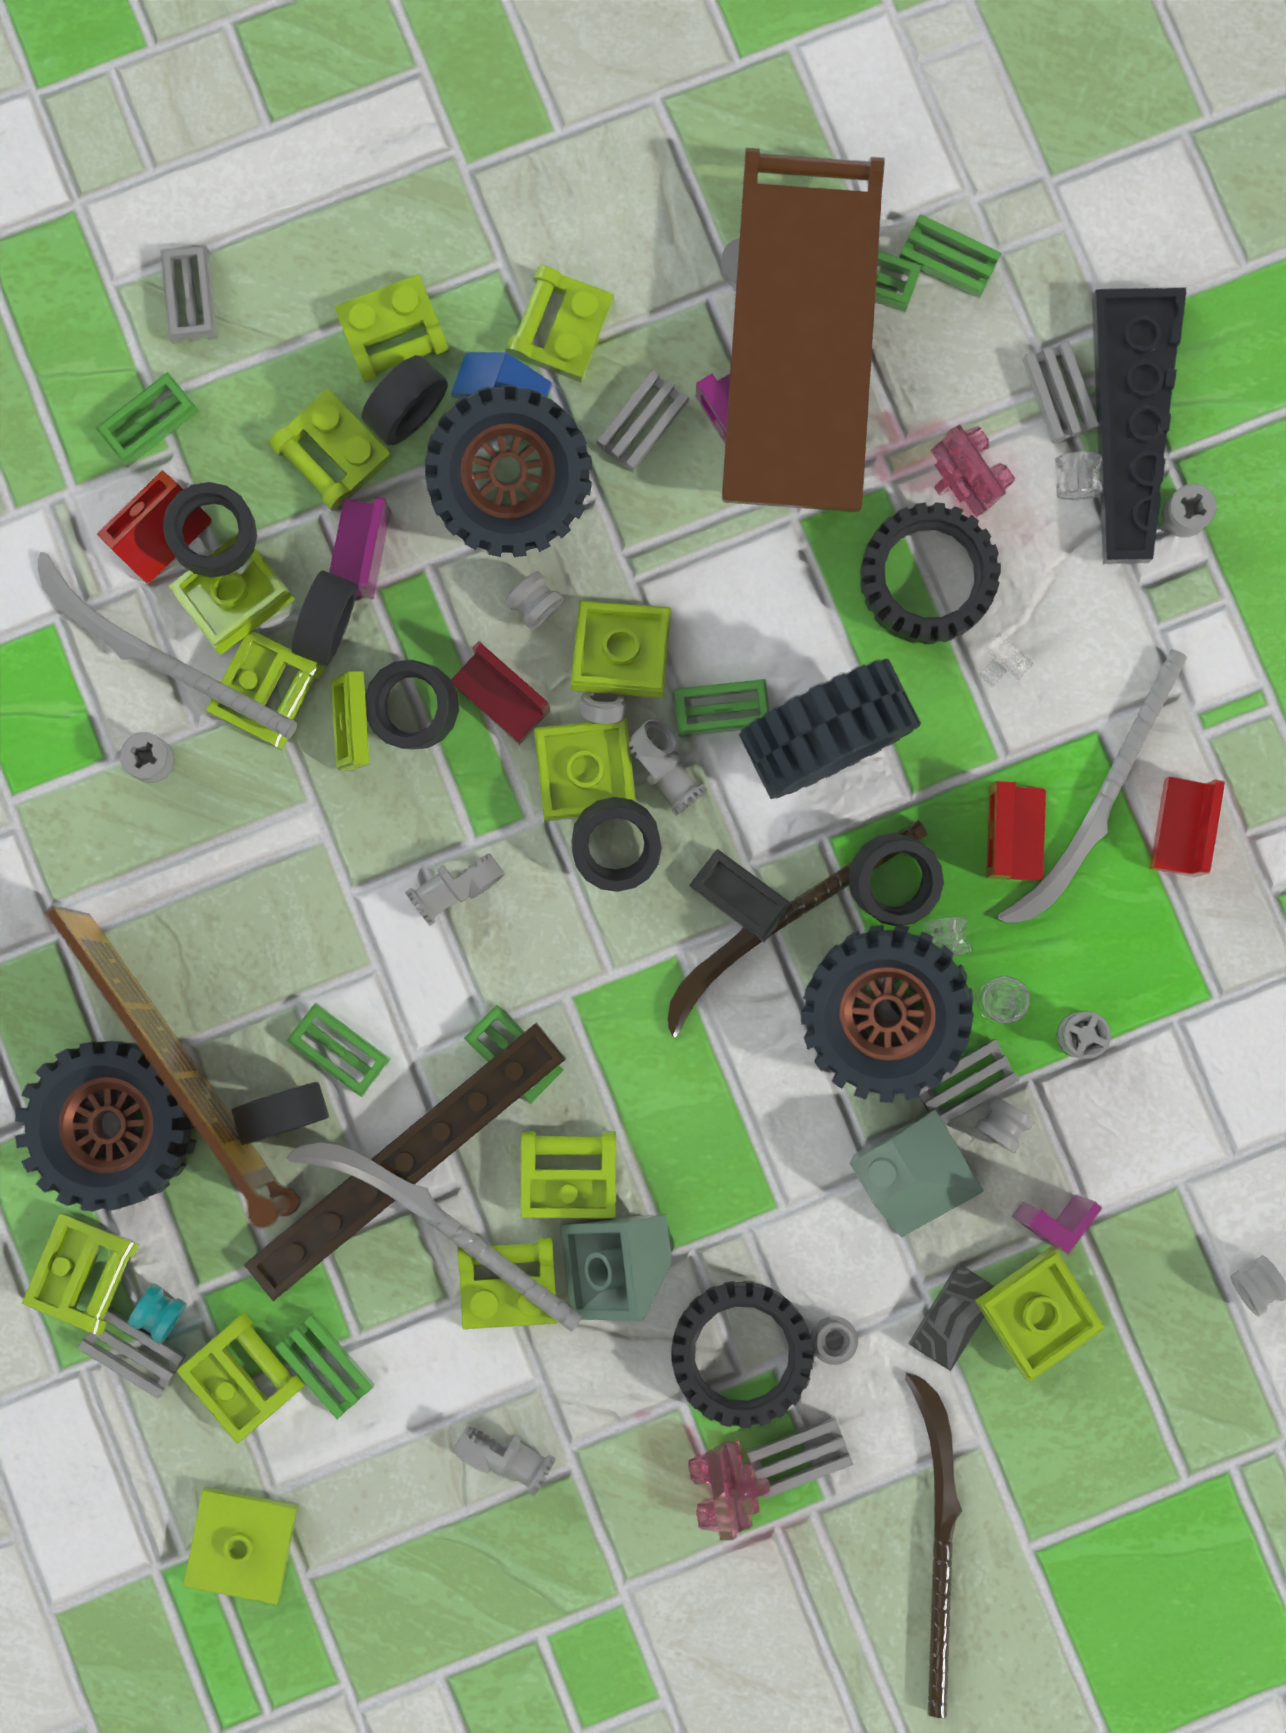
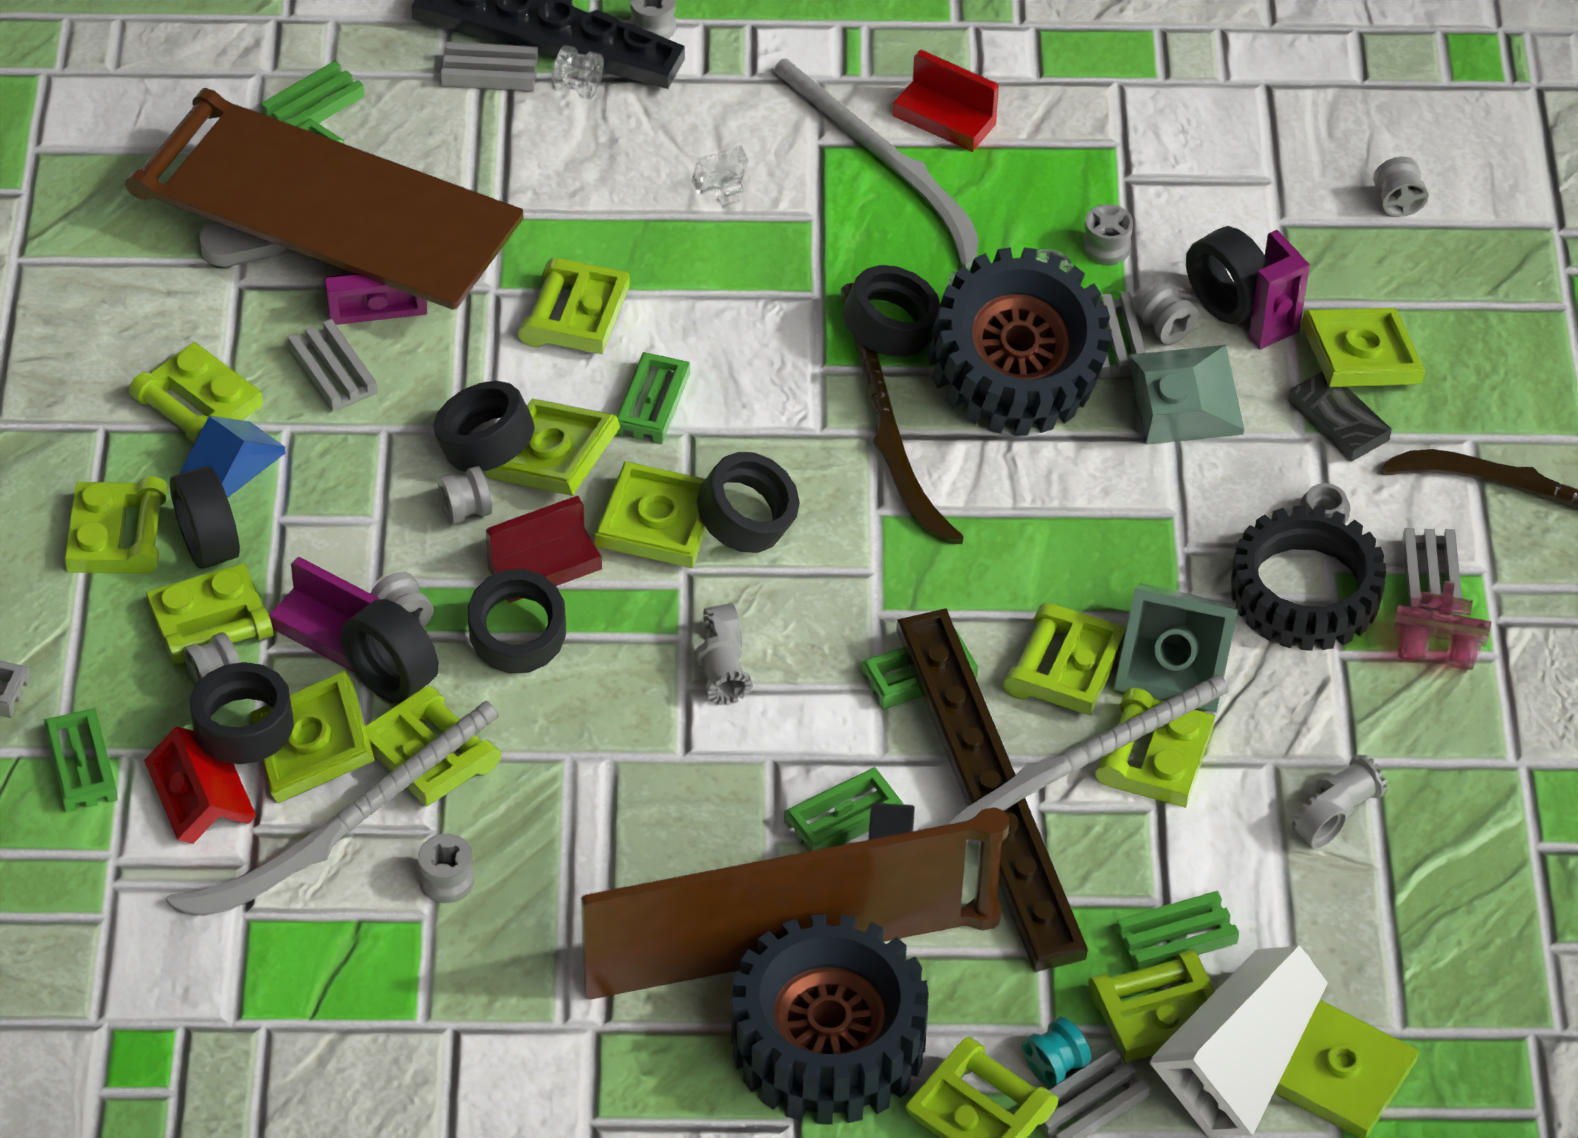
camera: 65 degrees left, 35 degrees down
lime tile [331,671,370,771] -> none
black wheel [425,385,593,557] -> none
light grey tile [580,692,627,724] -> none
light grey connector [629,719,707,816] -> none
pearl dark grey tile [689,849,793,943] -> none
black wheel [739,658,921,799] -> none
black tyre [860,502,1001,644] -> none
clear pink hips [930,424,1015,518] -> none
red panel [986,781,1046,881] -> none
none -> light grey wheel [183,632,240,685]
none -> light grey wheel [370,572,434,628]
none -> black tyre [433,380,535,472]
none -> lime plate [518,258,630,355]
none -> white slope [1150,945,1328,1138]
none -> black tyre [1185,226,1269,325]

